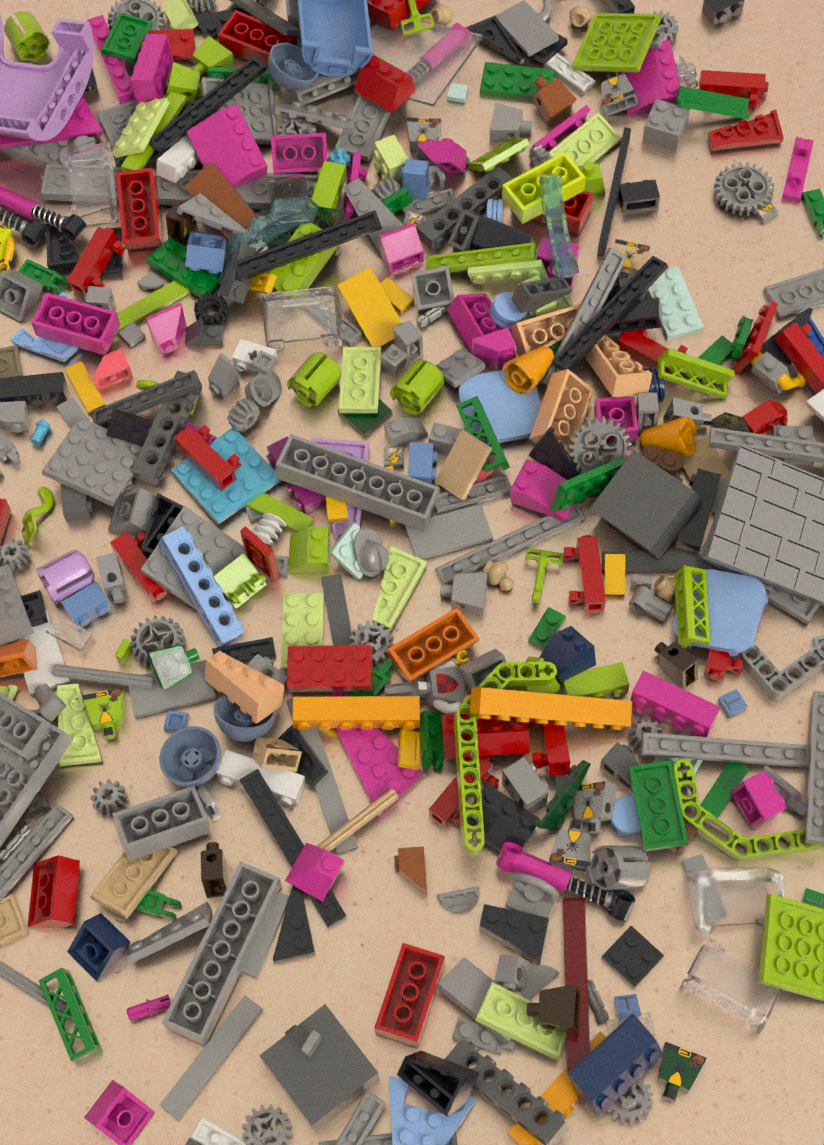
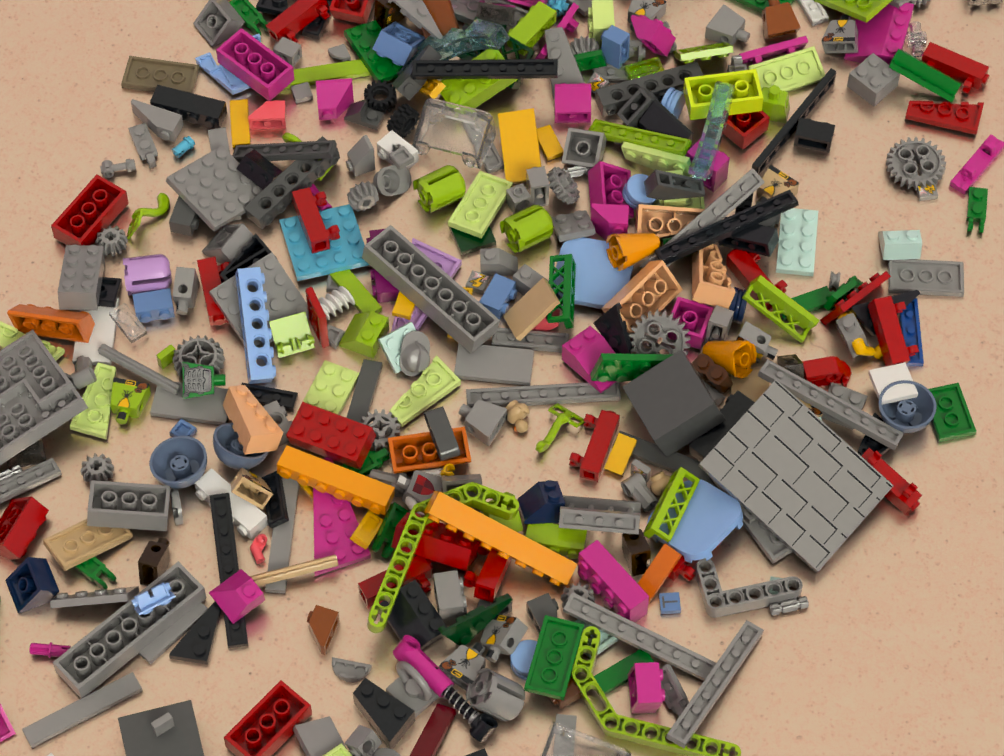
camera: 20 degrees right, 5 degrees down
green plate [528,607,566,650] -> none
none -> light blue hinge [131,582,176,615]
none -> coral arm [250,534,268,564]
none -> black tyre [387,103,420,138]
none -> dark grey beam [424,406,460,461]
none -> light grey gear [547,167,580,205]
none -> light grey fence [559,495,641,534]
none -> clear neon green plate [624,57,664,80]
none -> orange tile [638,543,682,604]
none -> light grey bush [829,271,841,289]
none -> light aqua slope [878,230,922,260]

